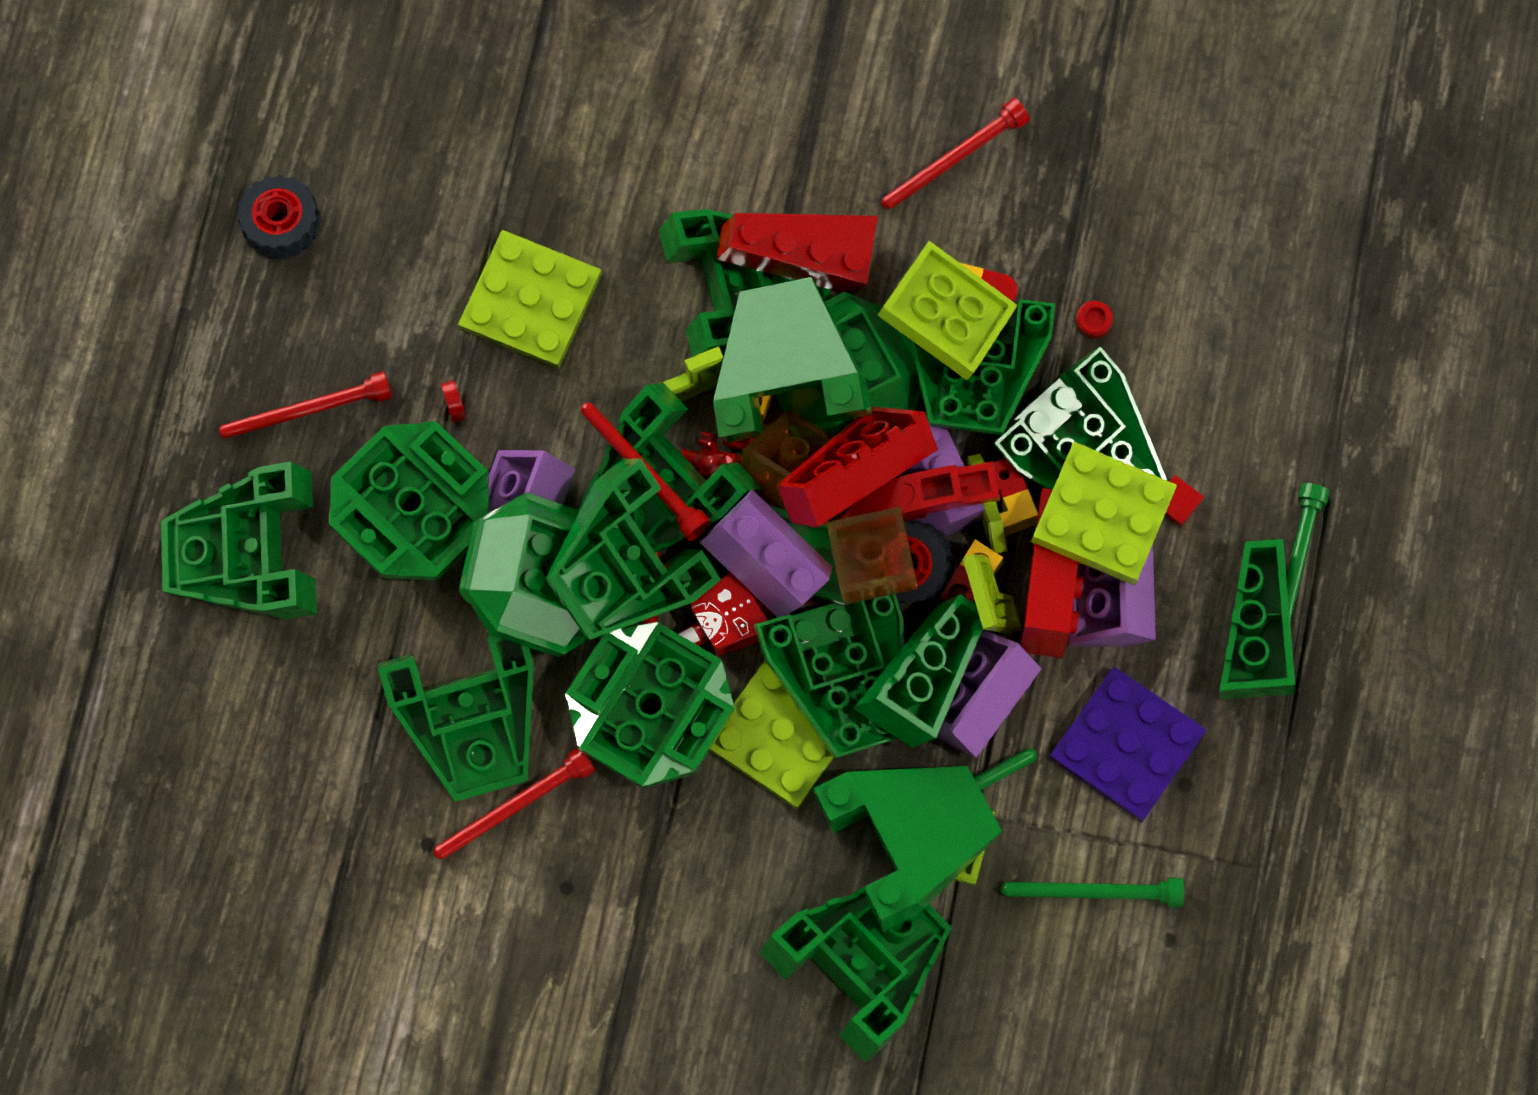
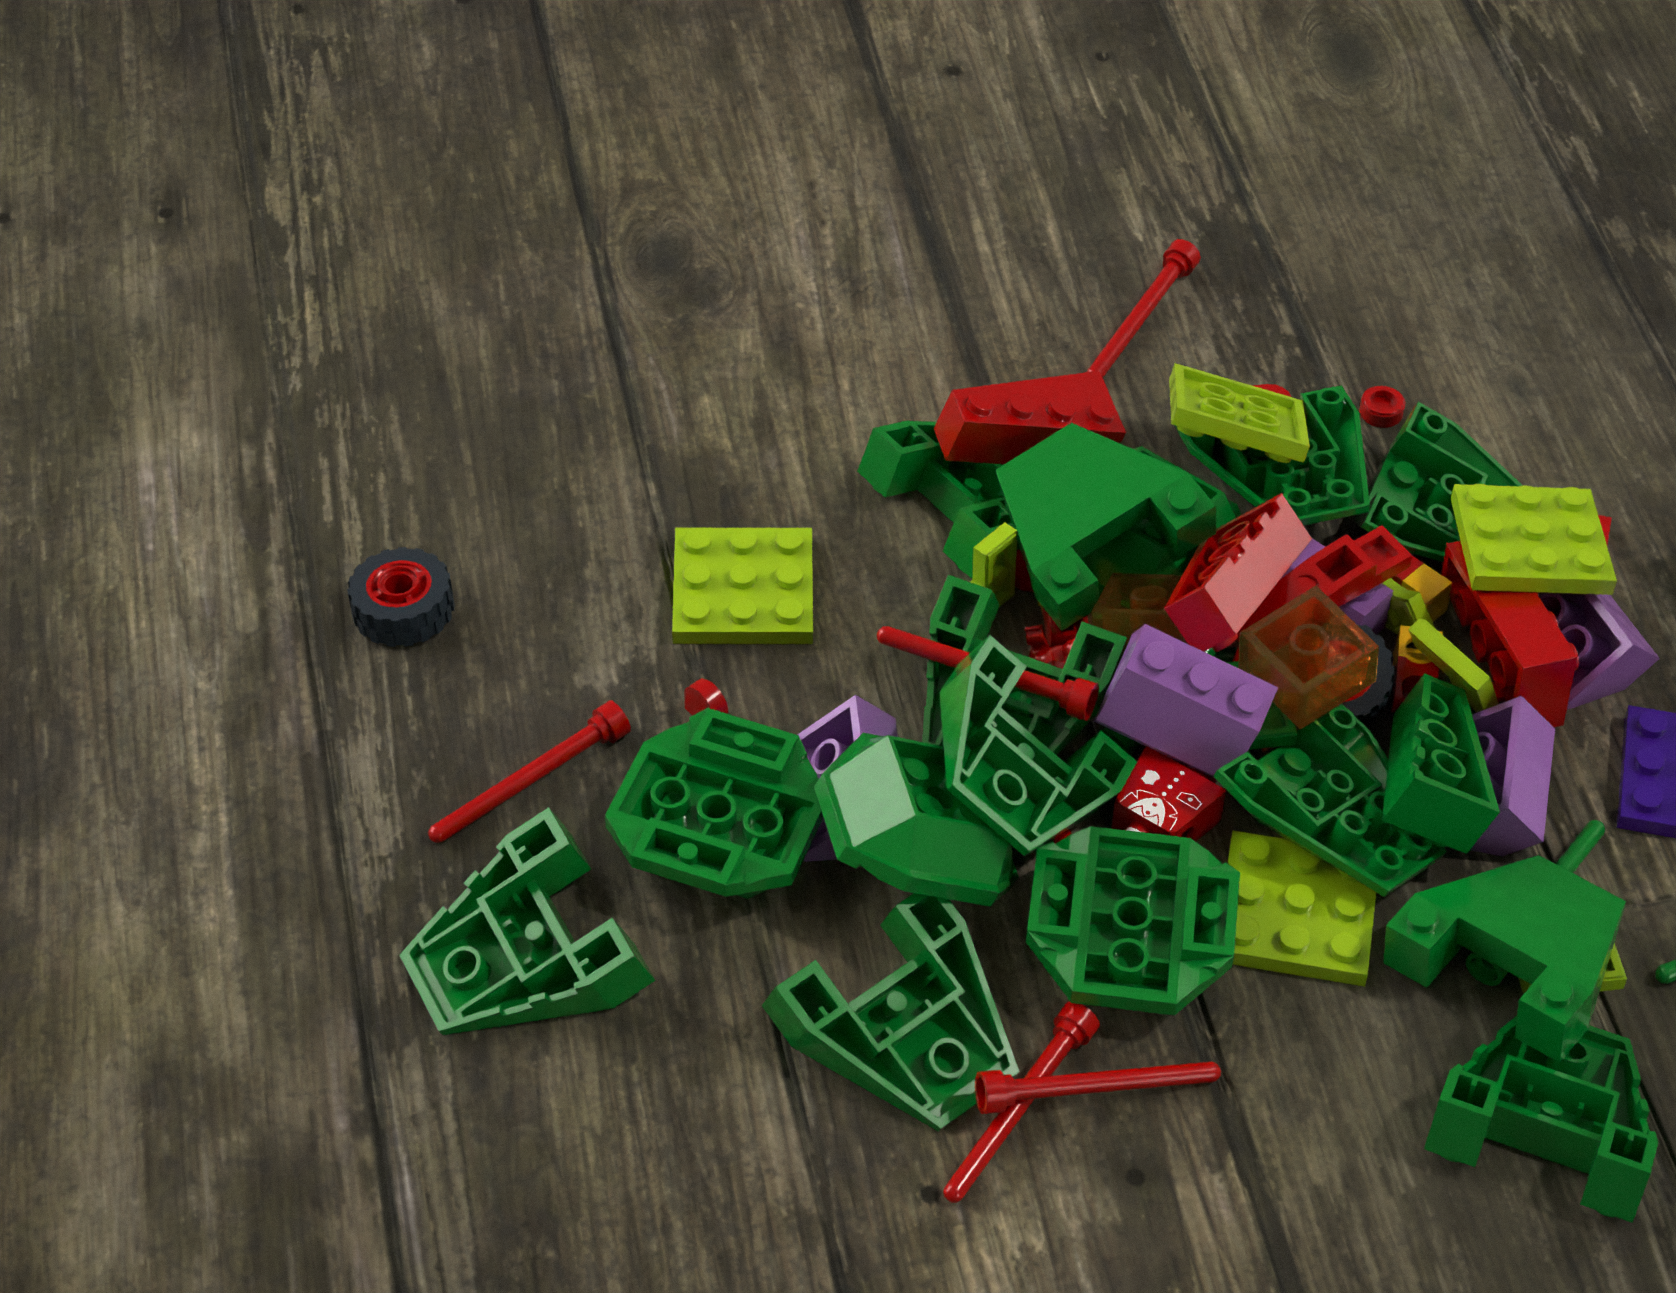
camera: 25 degrees left, 25 degrees down
none -> red piece [975,1061,1221,1114]

